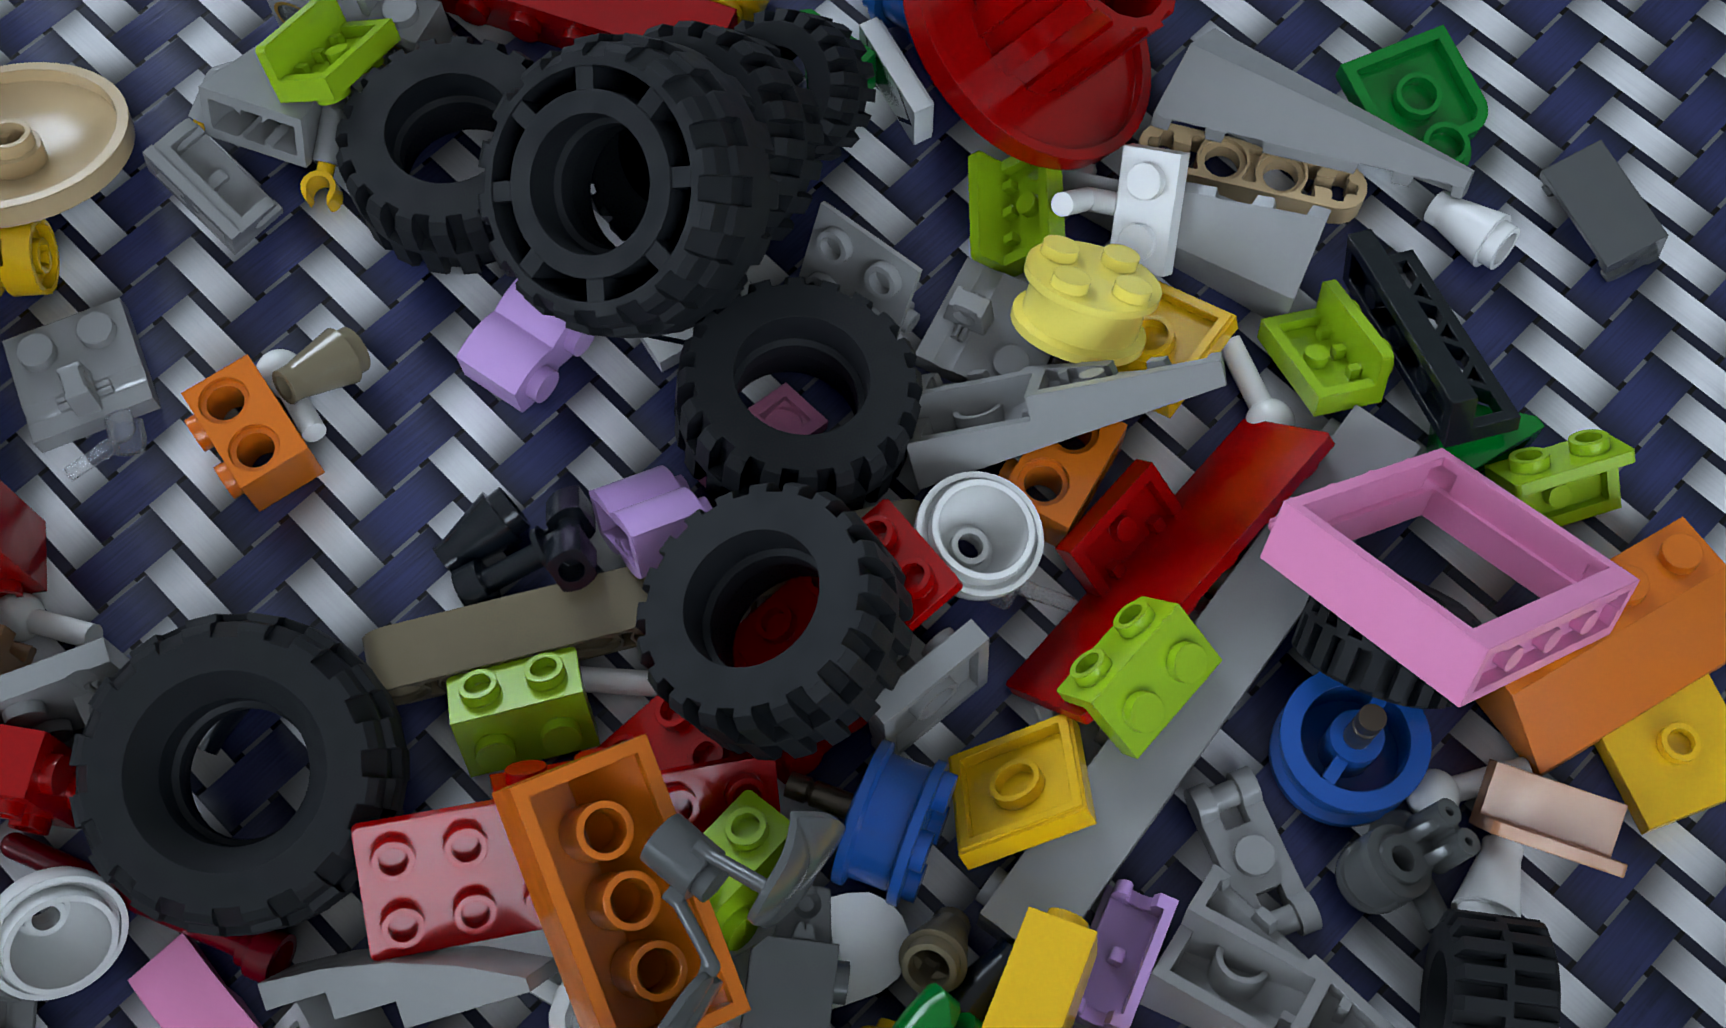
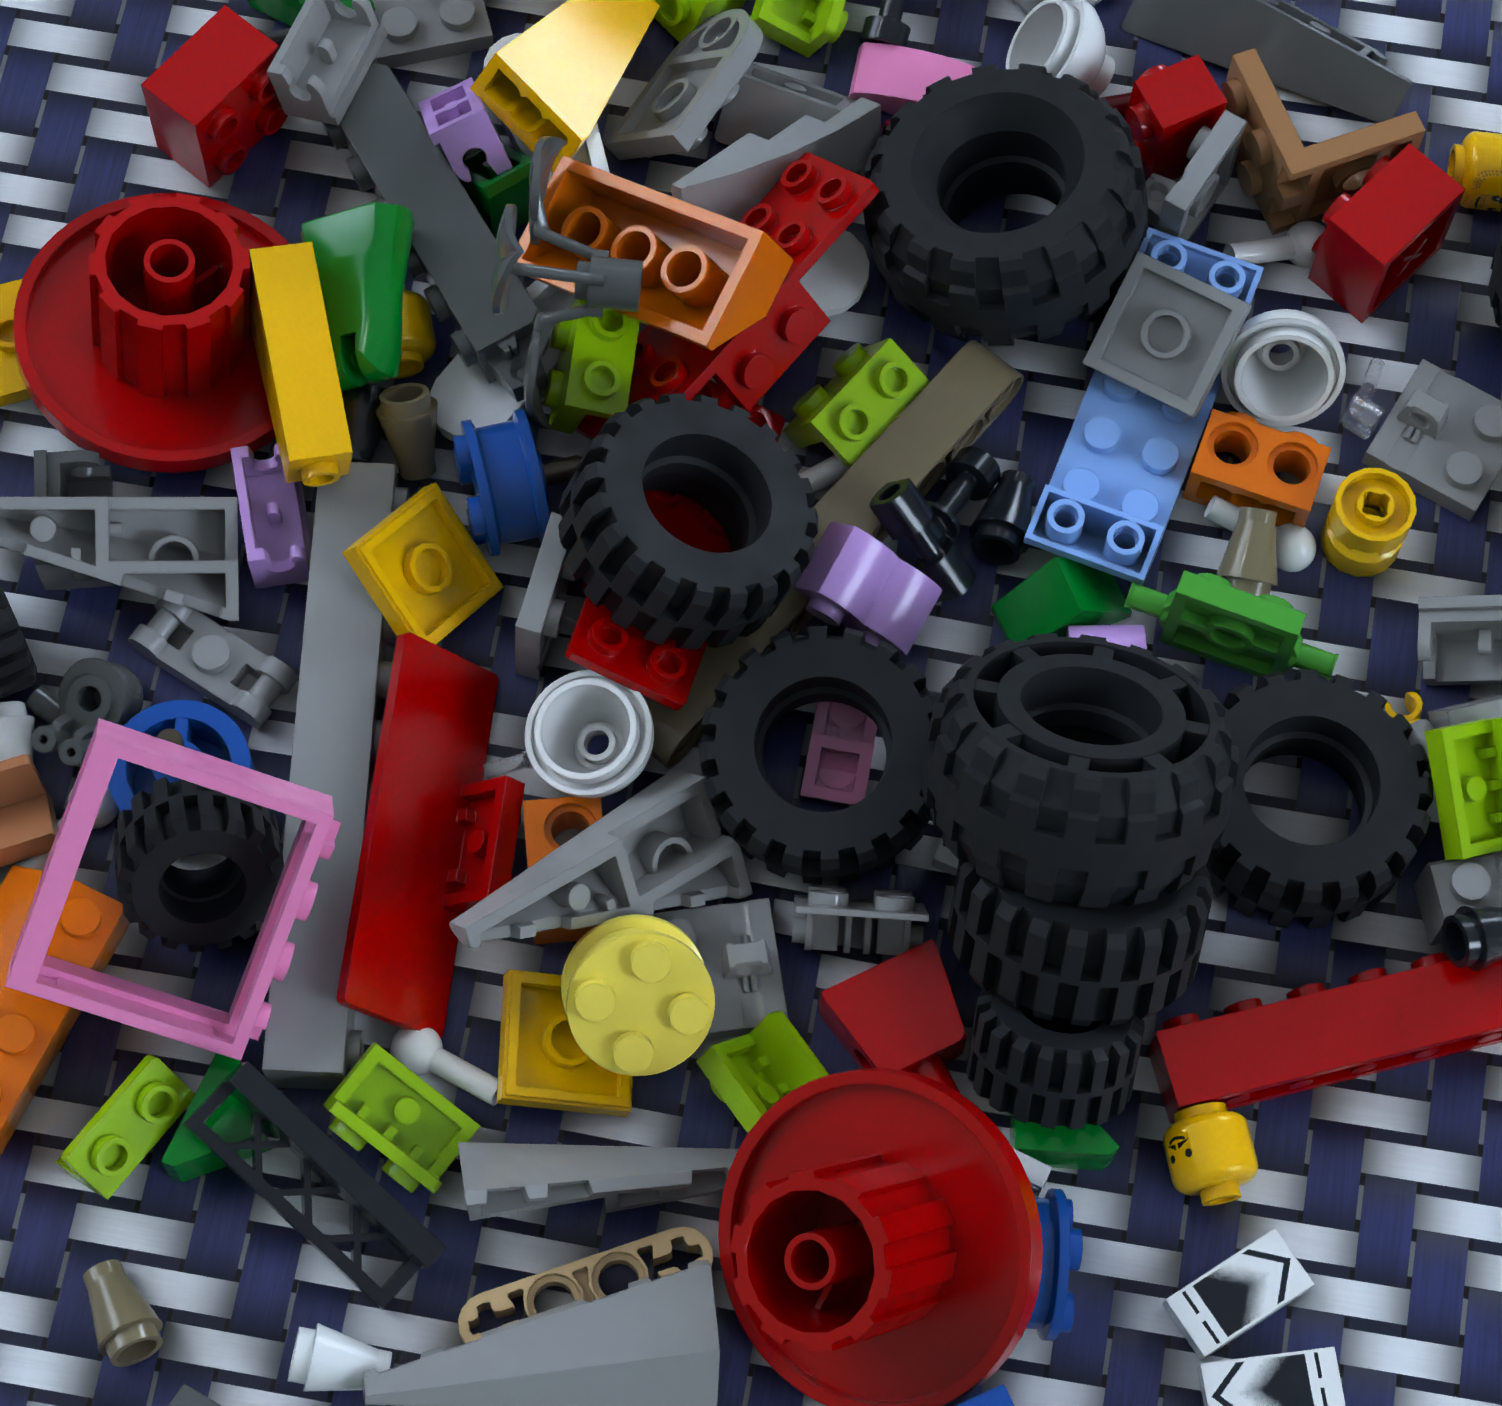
camera: 140 degrees right, 0 degrees up
white plate [1051,143,1190,277] -> none
lime bracket [1057,596,1222,759] -> none
none -> dark tan cone [83,1259,163,1367]
none -> red torso [818,939,967,1093]
none -> green slope [991,557,1132,642]
none -> light blue slope [1023,227,1264,586]
none -> light grey hinge [1082,251,1252,419]
none -> bright green plate [1124,570,1339,680]
none -> white piece [1221,309,1346,426]
none -> yellow wheel [1320,468,1417,577]

